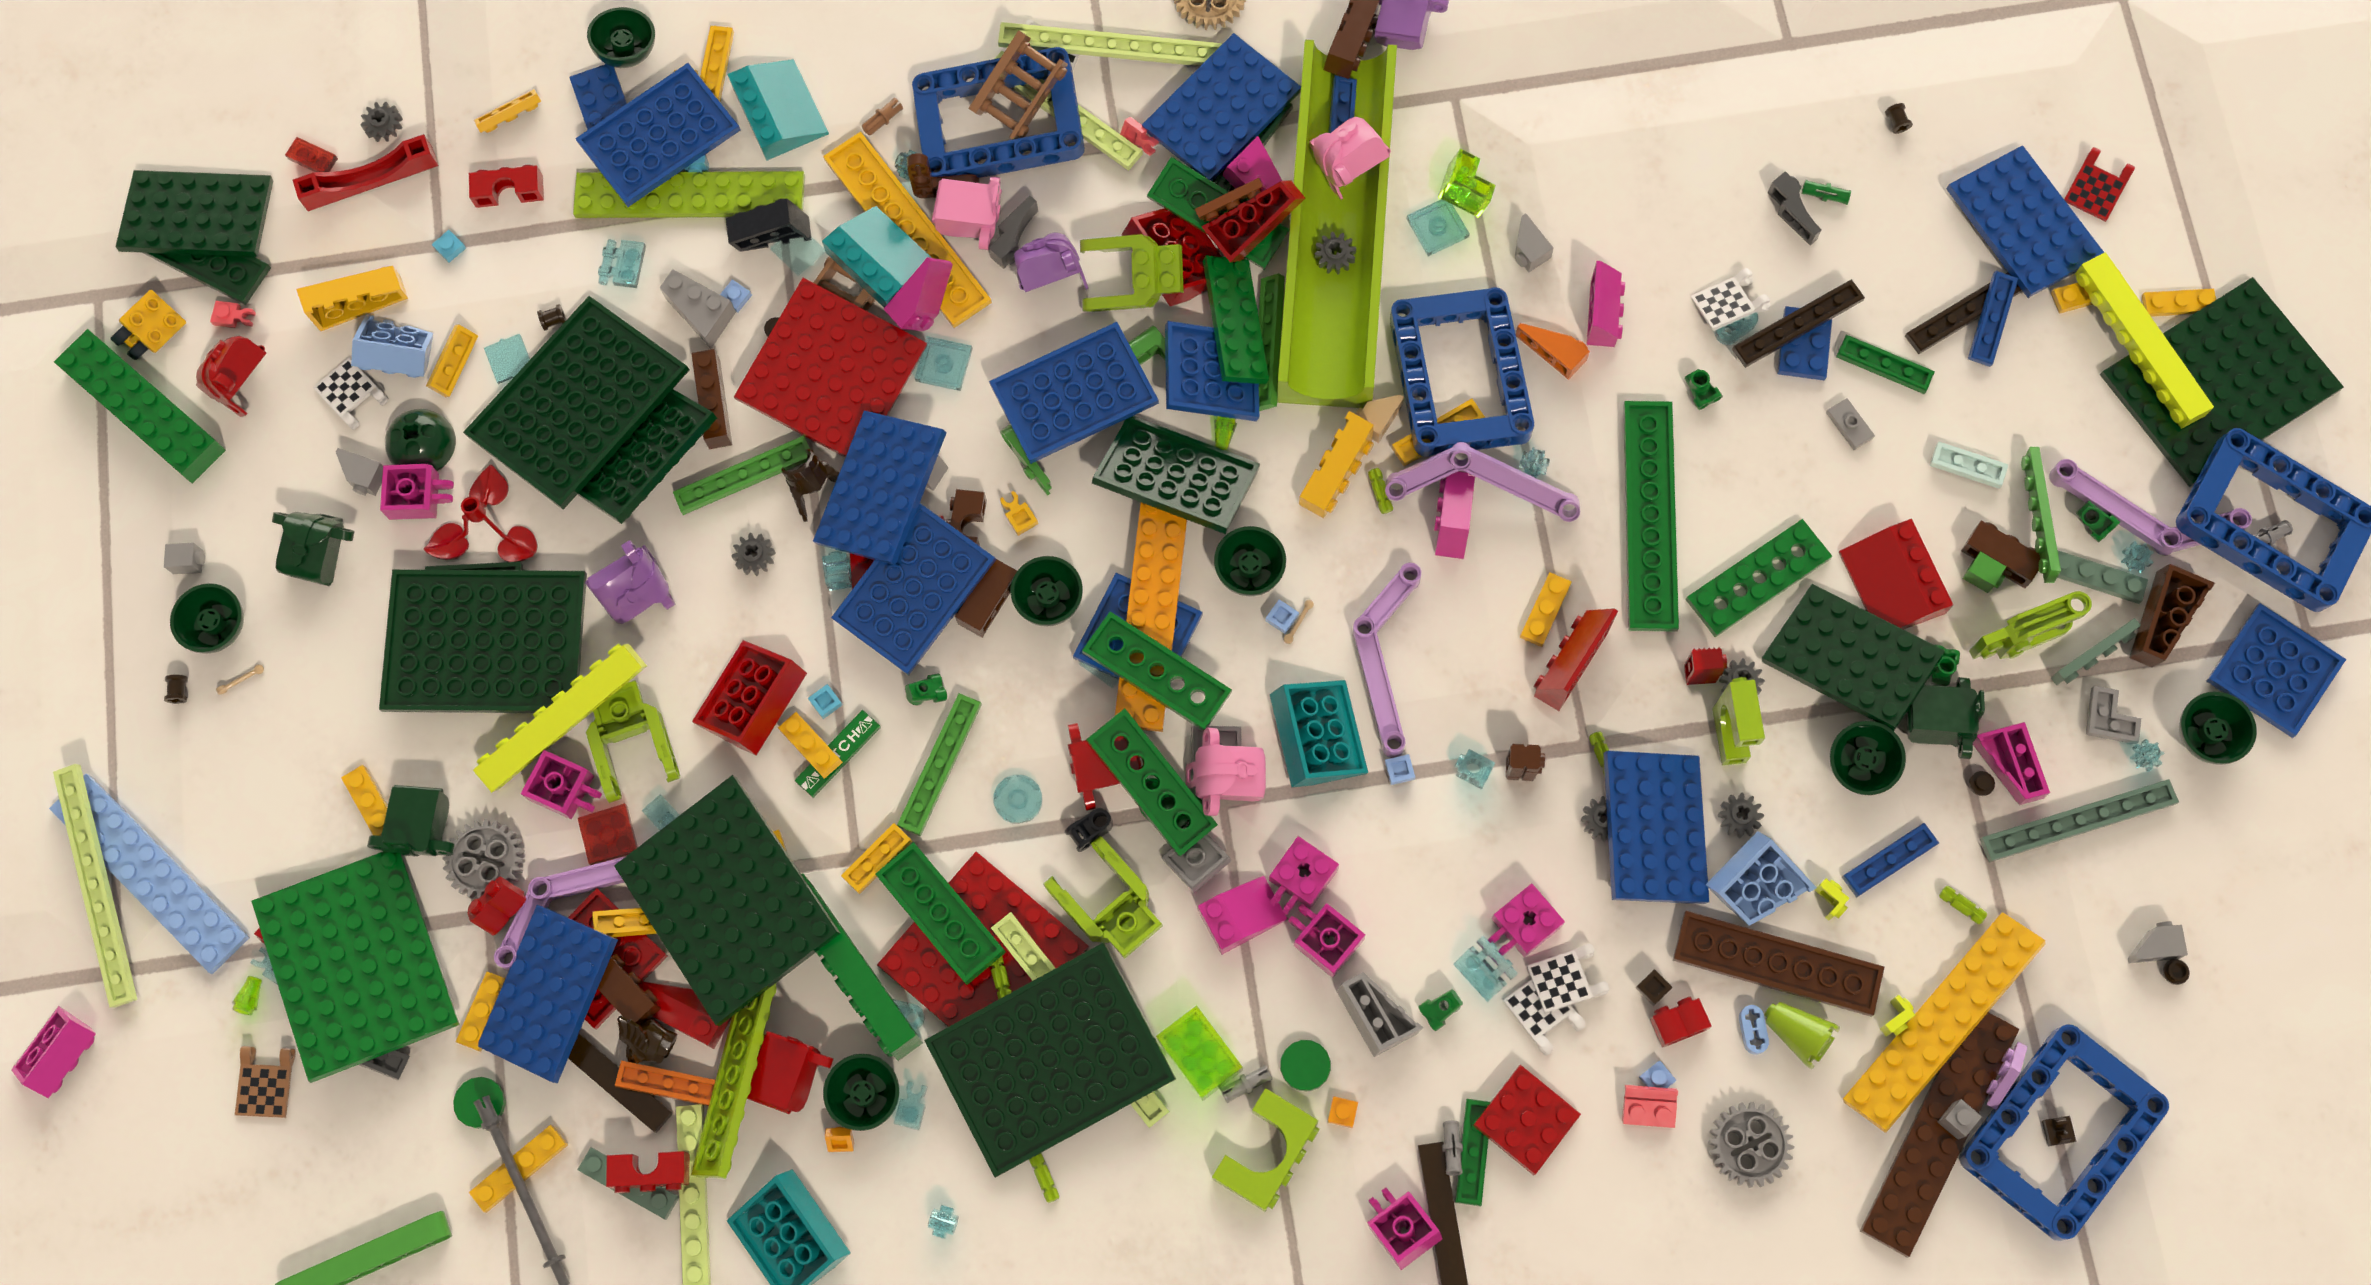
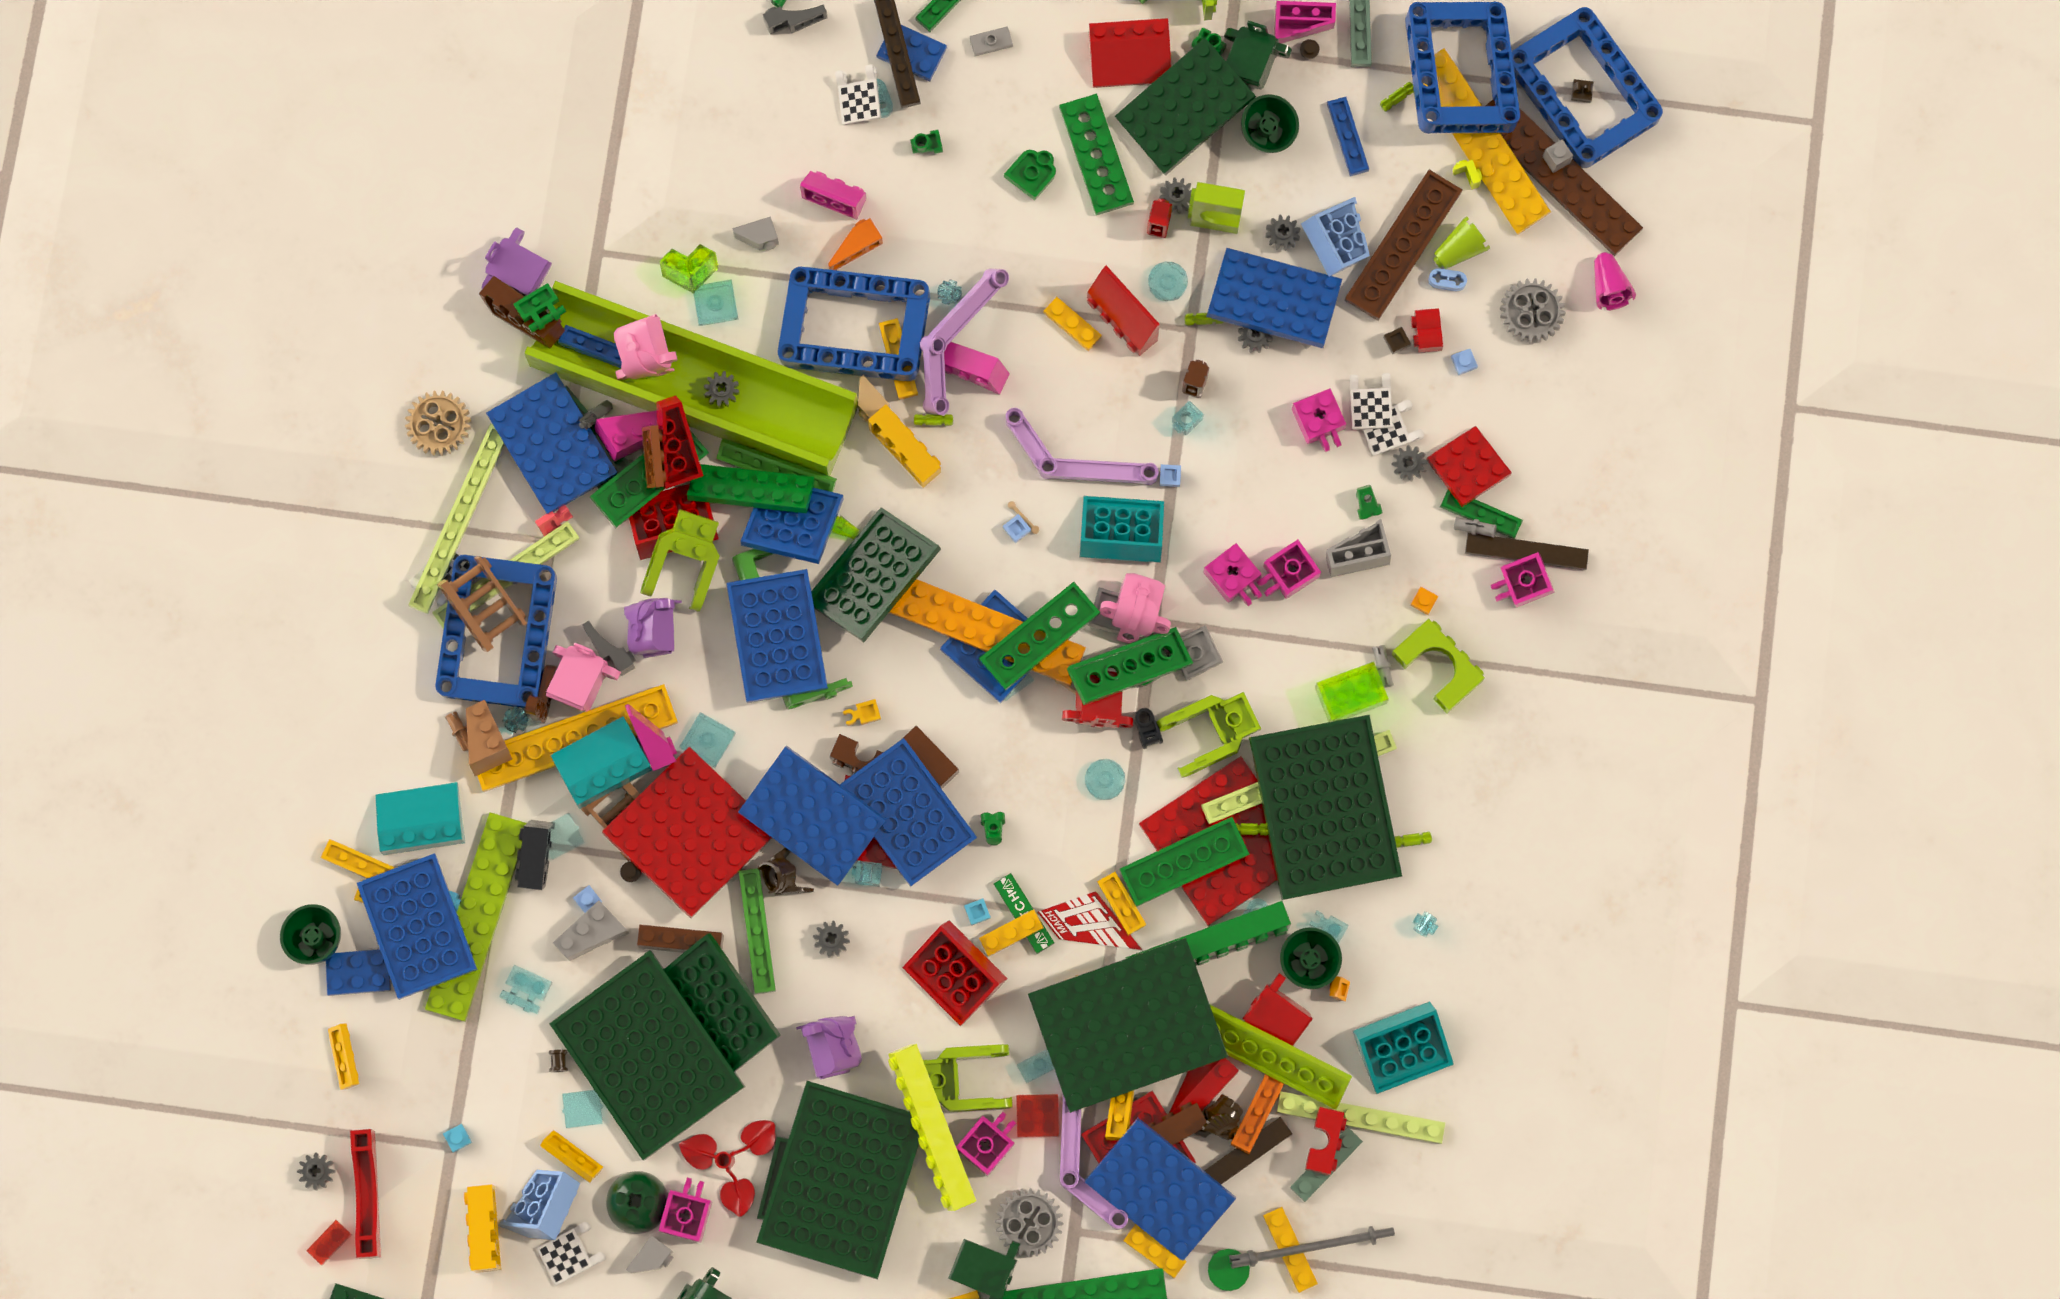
camera: 80 degrees left, 5 degrees up
red brick [467,876,526,936] -> none
red arch [469,165,544,208] -> none
bright green plate [897,693,982,836] -> none
dark green piece [1011,556,1083,626] -> none
dark pink slope [1198,876,1288,955] -> none
dark green piece [1214,526,1286,596] -> none
green tile [1280,1040,1331,1092] -> none
clear light blue plate [1453,935,1518,1002] -> none
coral plate [1622,1085,1678,1128] -> none
green plate [1623,401,1679,632] -> none
neon yellow bracket [1815,878,1850,920] -> none
lavender plate [1986,1042,2028,1110] -> none
none -> medium nougat wedge [466,700,512,776]
none -> green plate [513,283,567,333]
none -> dark grey piece [579,400,613,430]
none -> green plate [1004,150,1056,201]
none -> sticker [1038,891,1142,950]
none -> clear light blue tile [1148,261,1188,301]
none -> dark grey gear [1391,445,1428,482]
none -> blue beam [1405,1,1520,134]
none -> dark pink cone [1594,252,1636,310]

